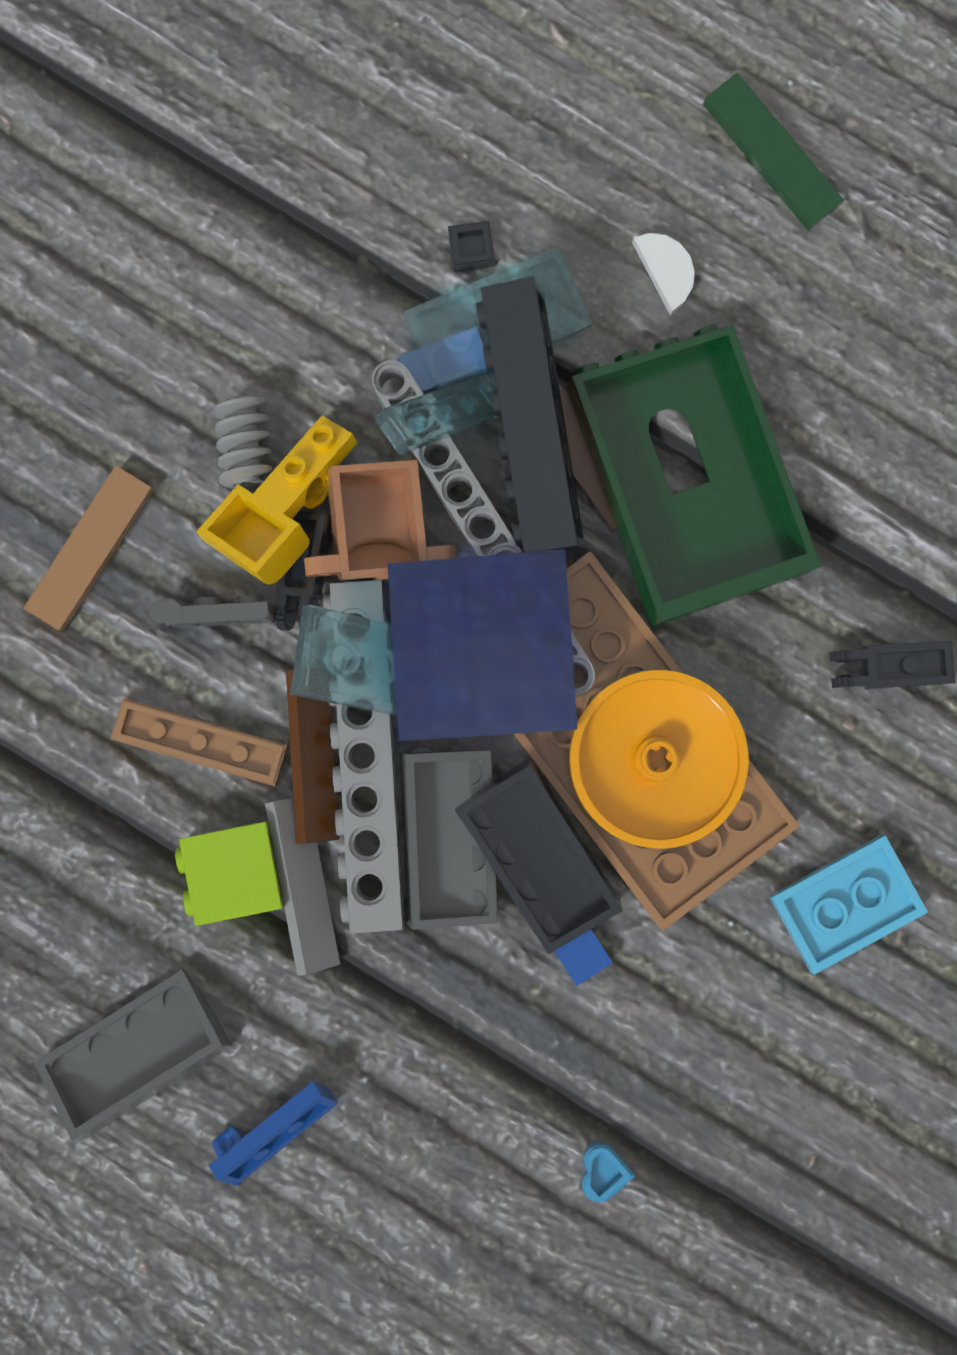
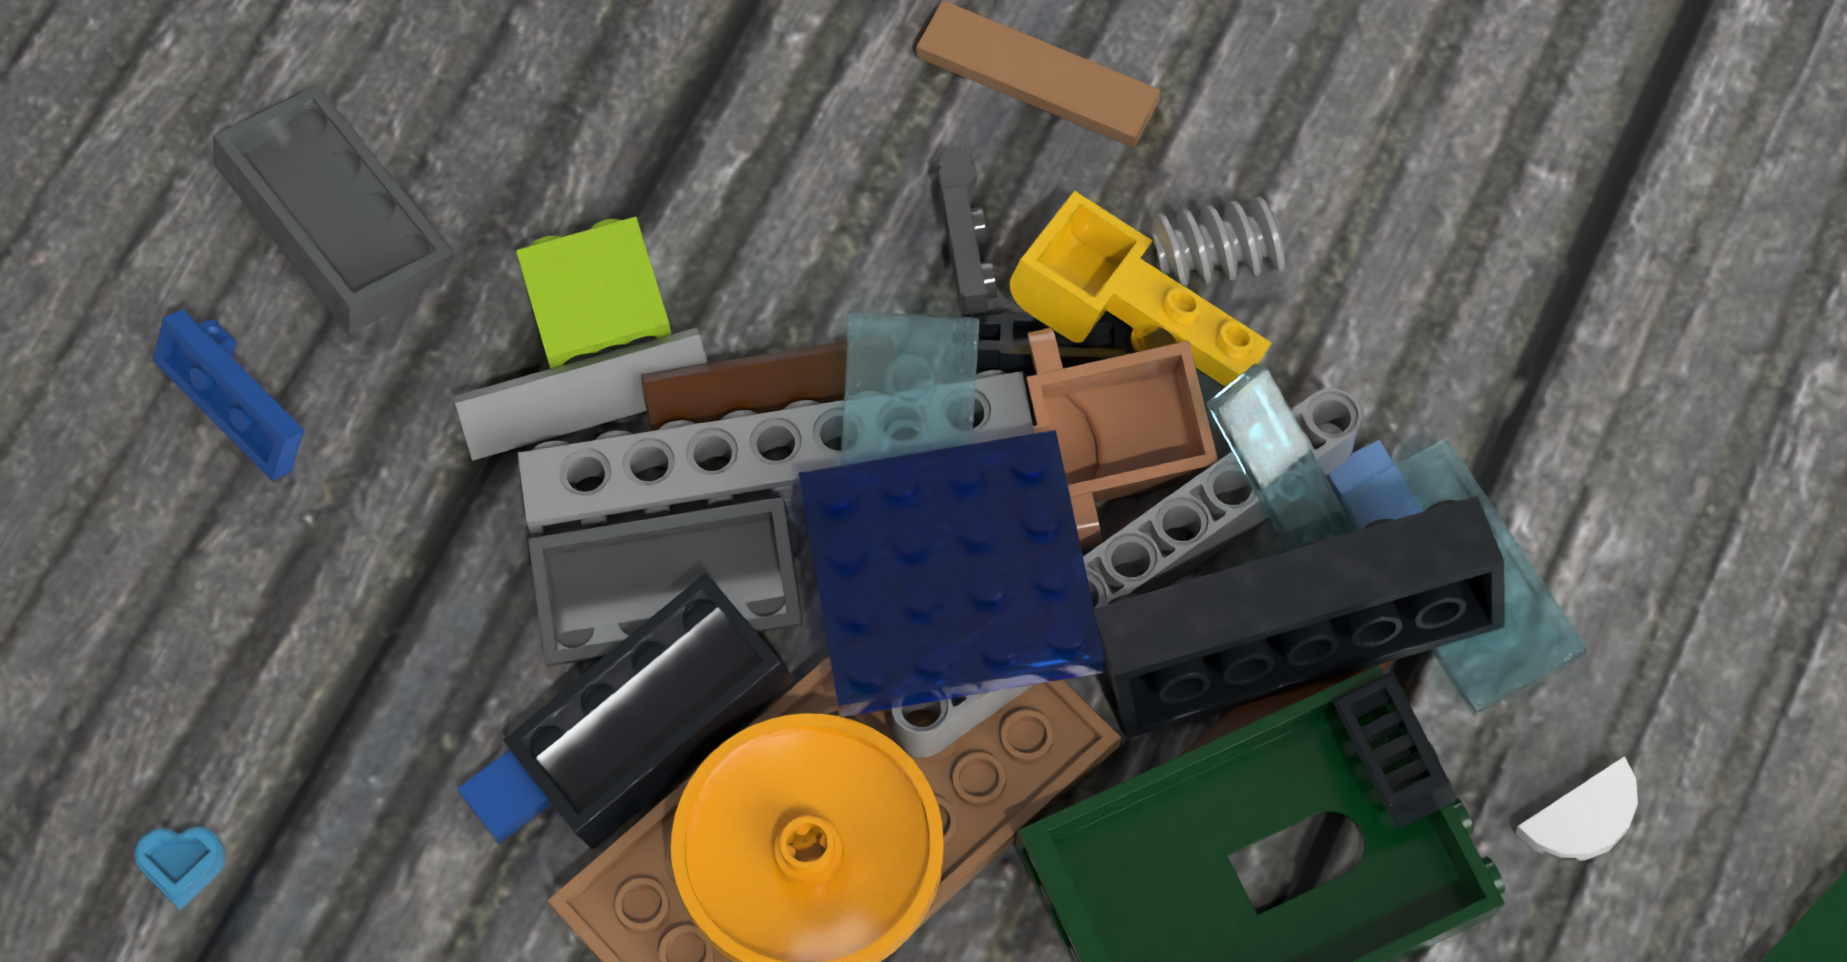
camera: 85 degrees right, 20 degrees down
medium nougat tile [110,698,289,786] -> none
black tile [448,221,495,272] -> none
none -> black slope [1332,671,1457,828]

